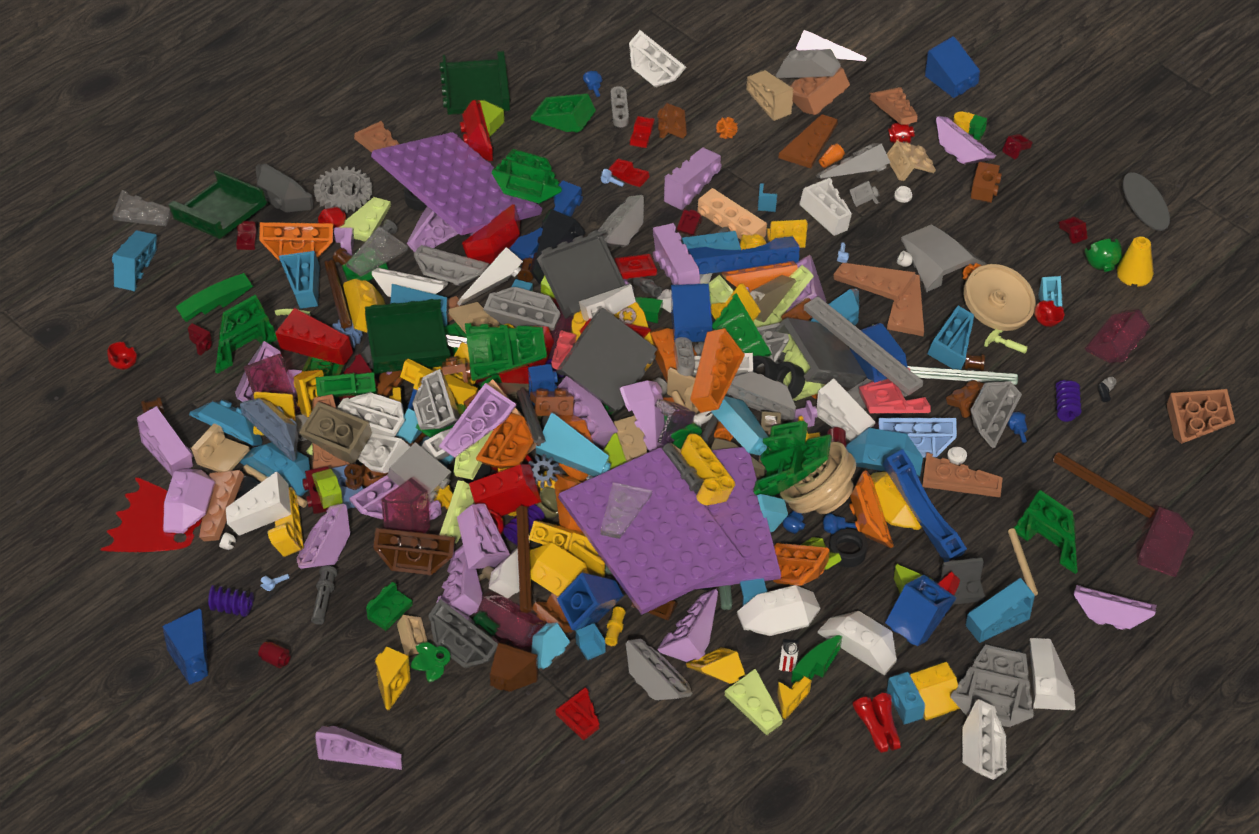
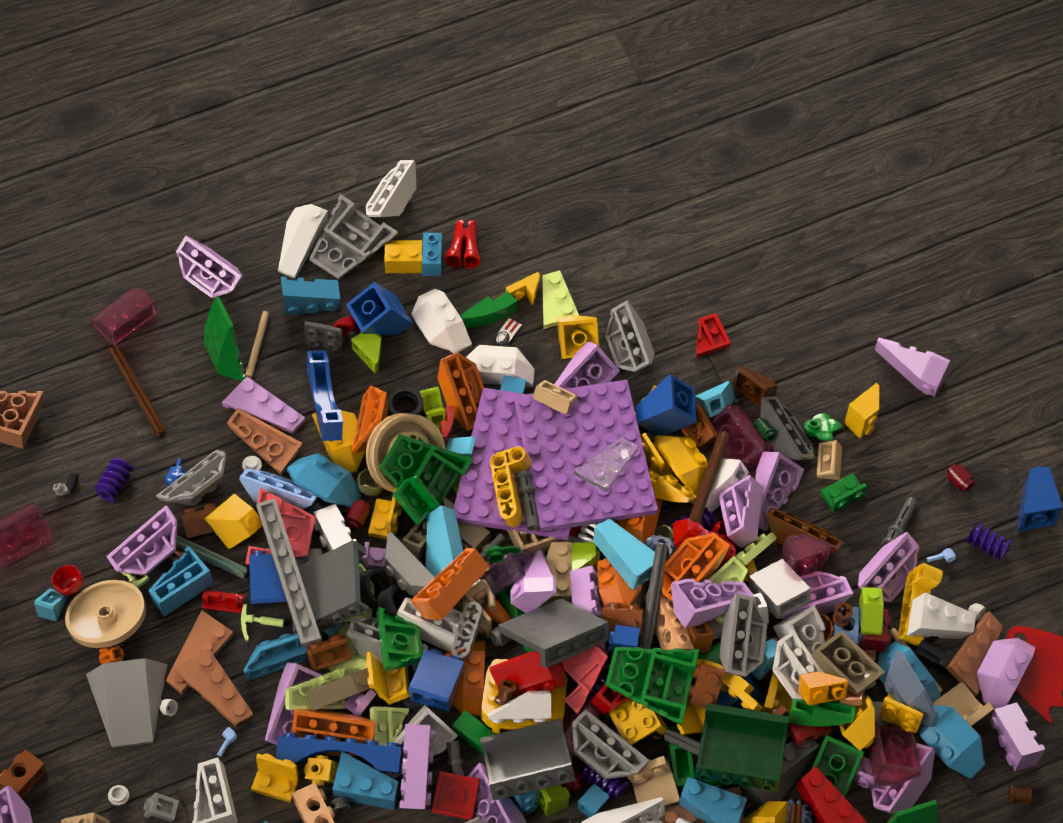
camera: 160 degrees left, 10 degrees up
none -> lavender wedge [106,505,177,576]
none -> red hinge [202,590,245,614]
none -> yellow slope [204,494,262,549]
none -> lavender wing [222,377,306,434]
none -> red slope [439,406,454,448]
none -> tan slope [533,380,578,414]
none -> light orange slope [798,672,848,705]

